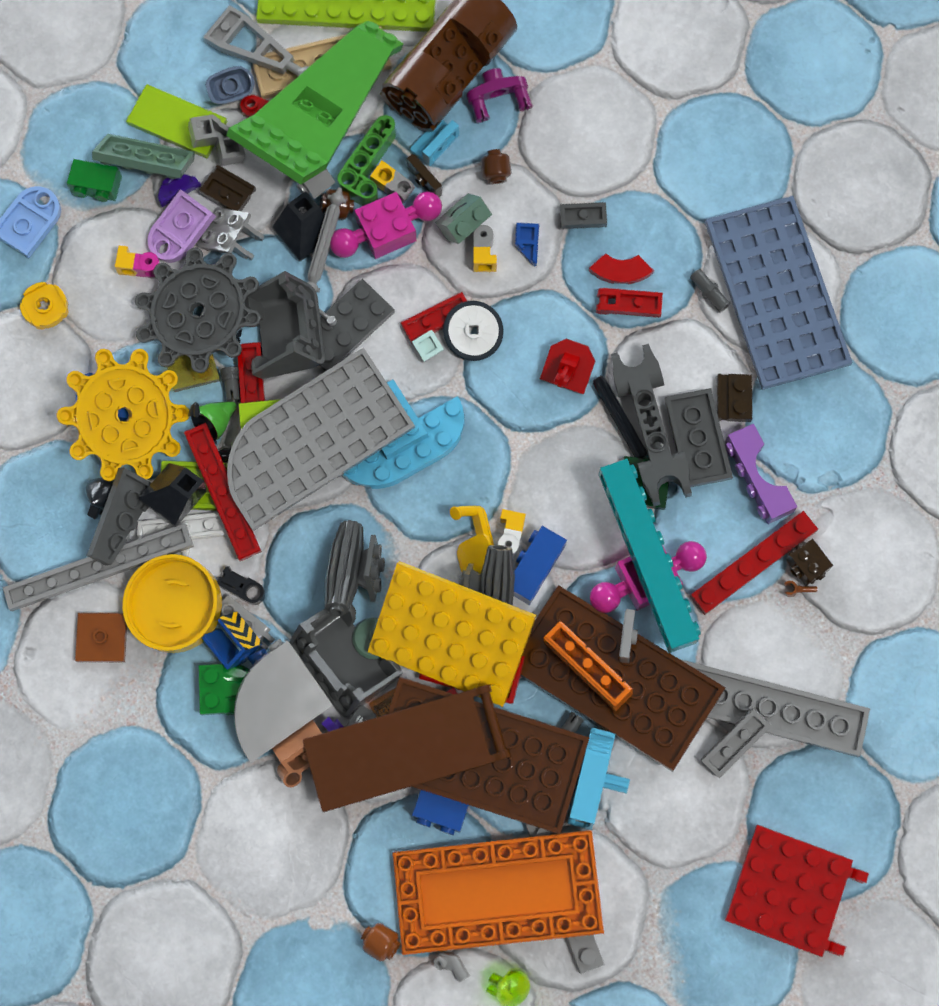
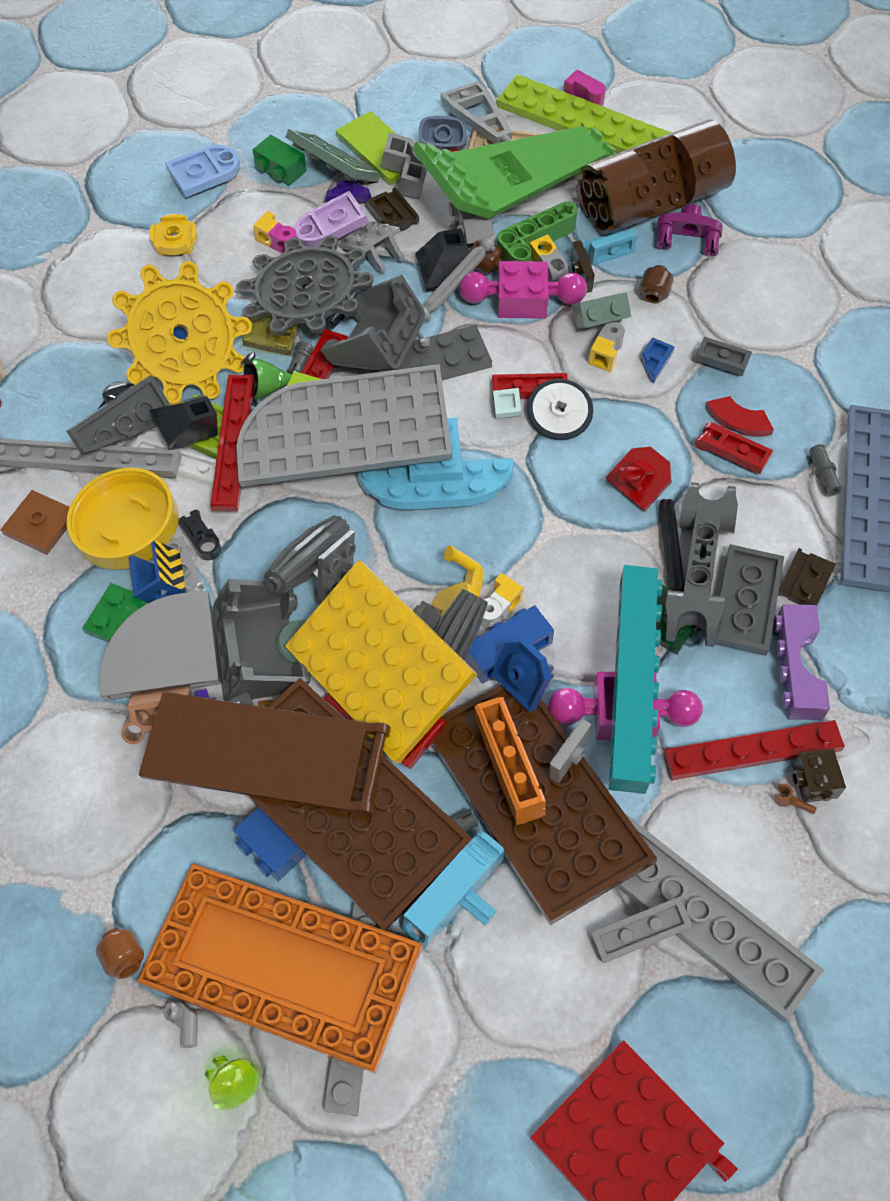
camera: 25 degrees right, 15 degrees down
none -> blue piece [491,639,554,712]

